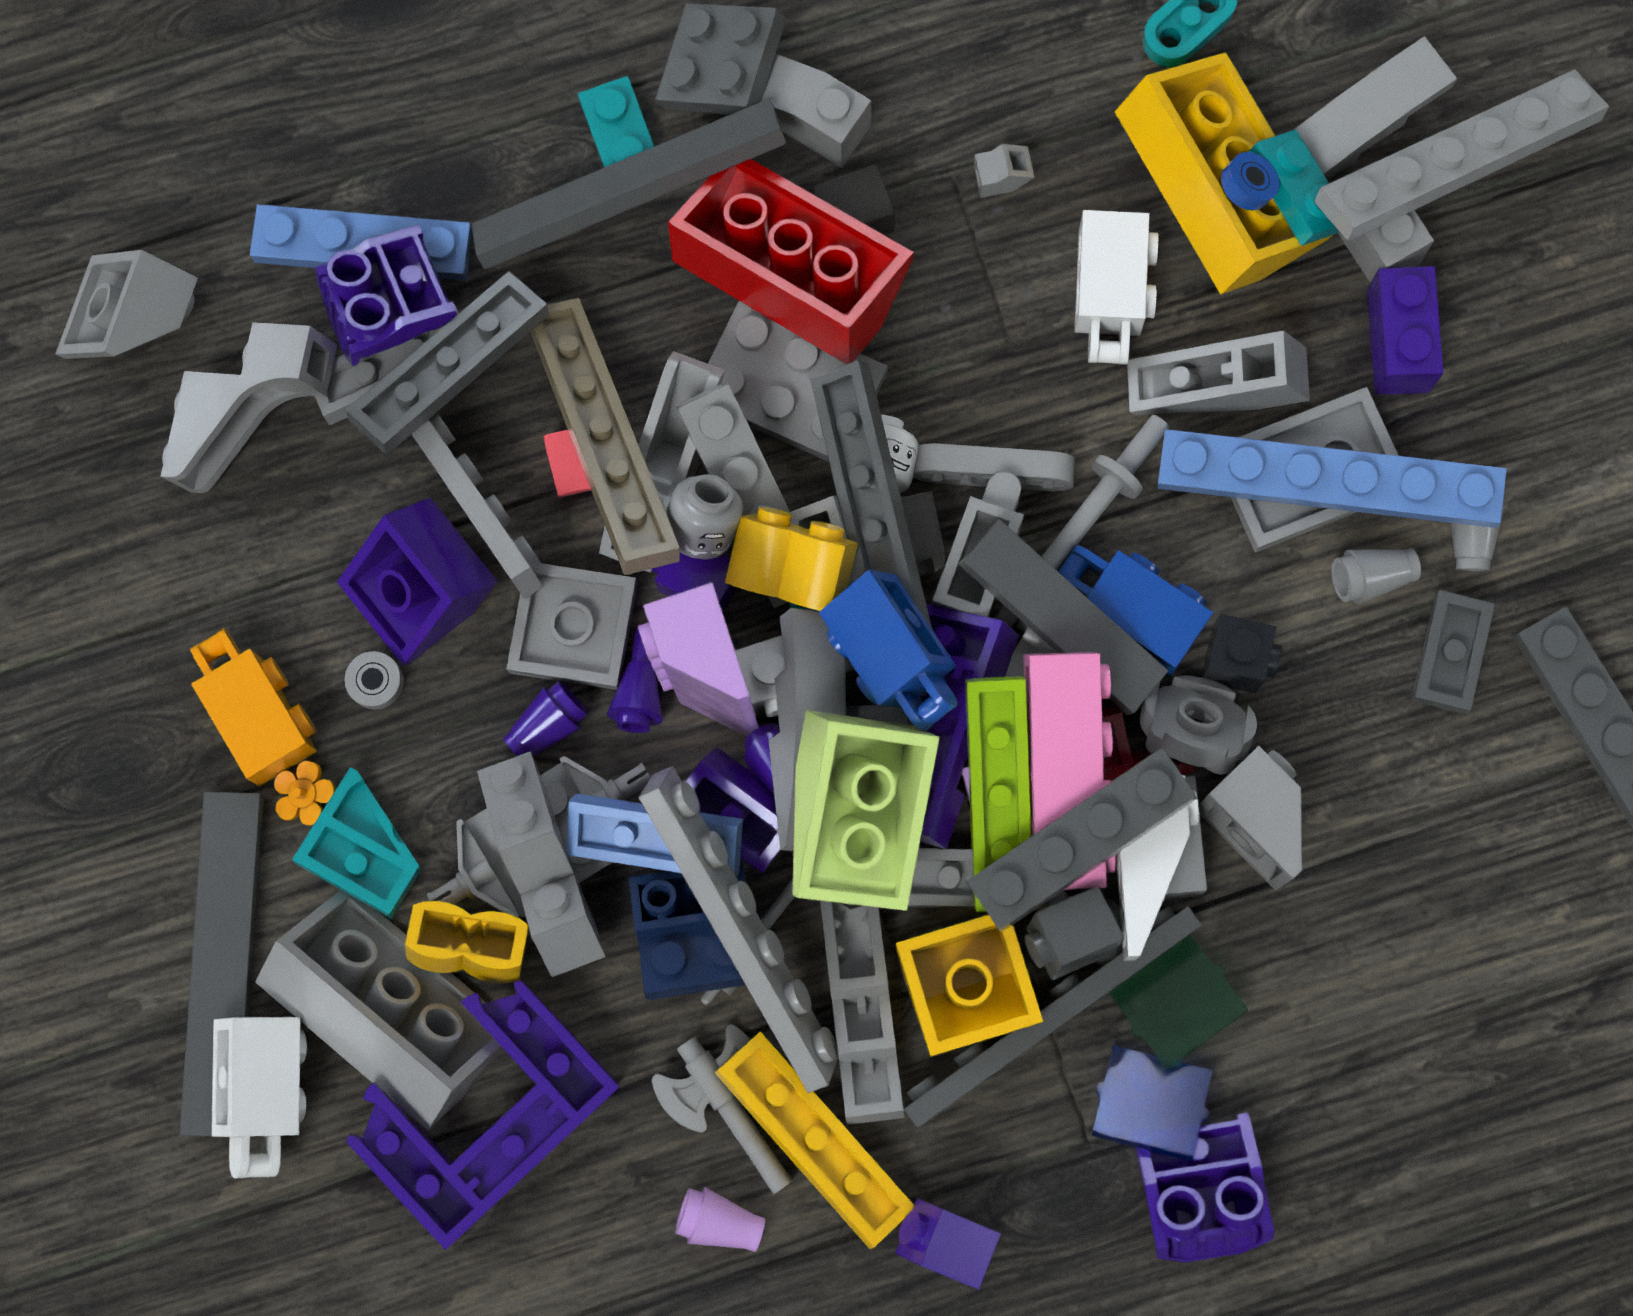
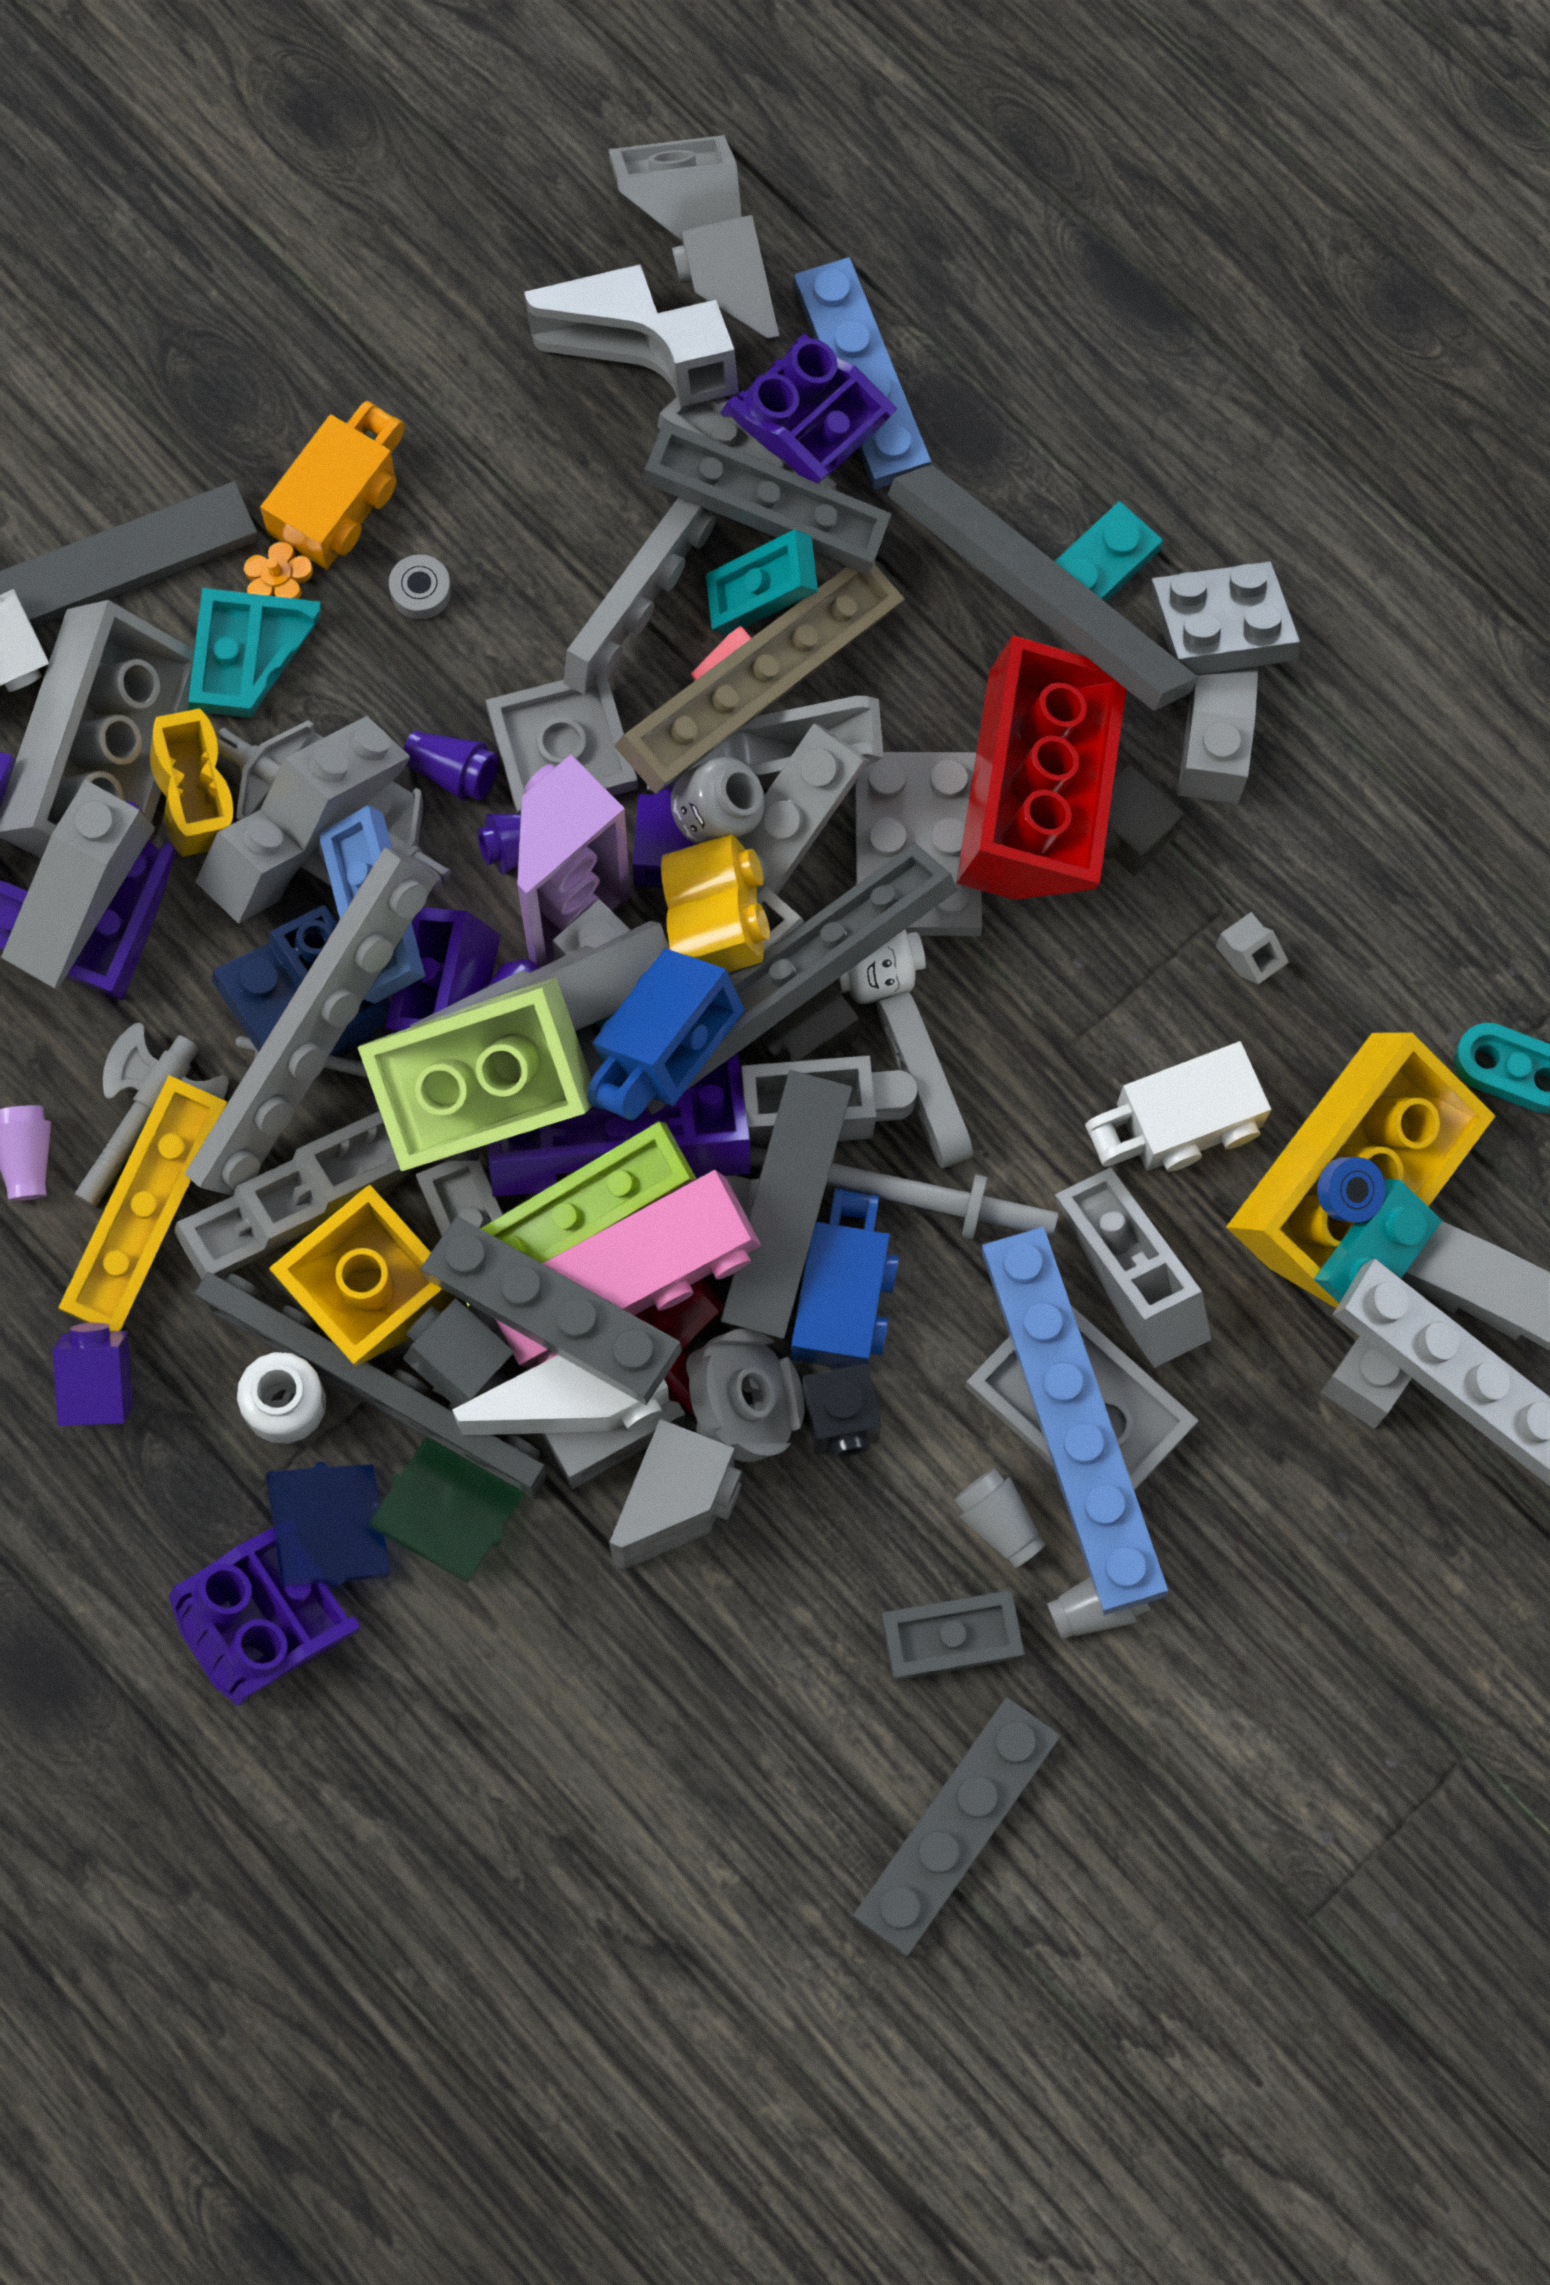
camera: 55 degrees right, 5 degrees down
dark purple slope [337,498,498,666] -> none
dark purple brick [1367,266,1443,395] -> none
none -> light grey slope [1,780,155,990]
none -> white head [237,1352,326,1444]
none -> light grey slope [672,215,779,340]
none -> teal plate [706,529,818,635]

